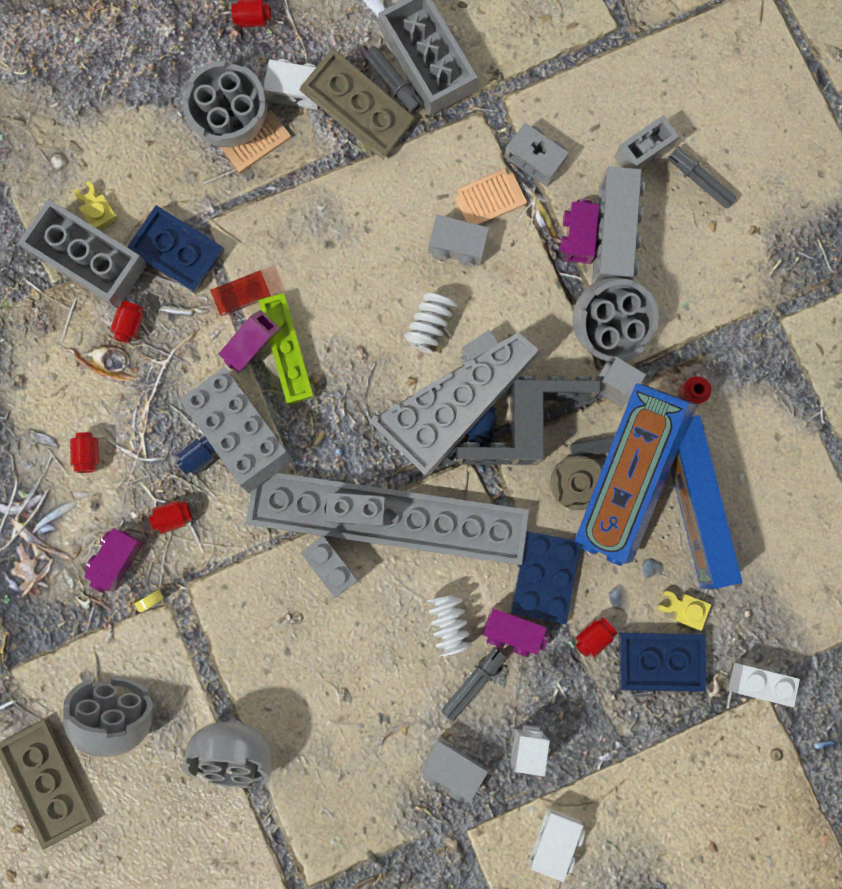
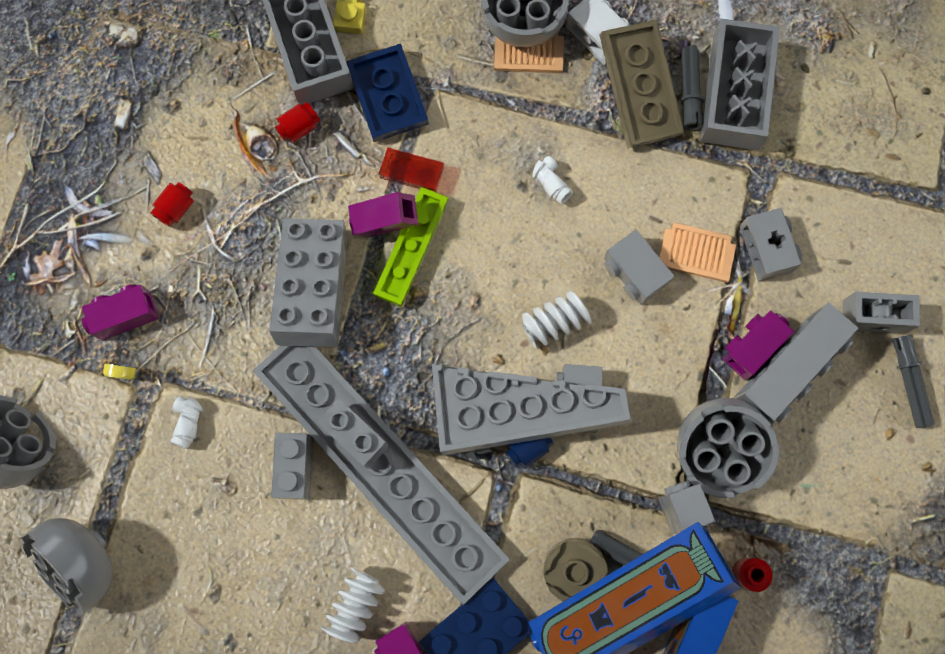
camera: 45 degrees right, 5 degrees down
red brick [149,500,193,534] -> none
dark blue brick [176,436,217,476] -> none
dark grey bracket [456,376,600,465] -> none
none -> white arm [170,396,204,449]
none -> white arm [533,156,573,204]

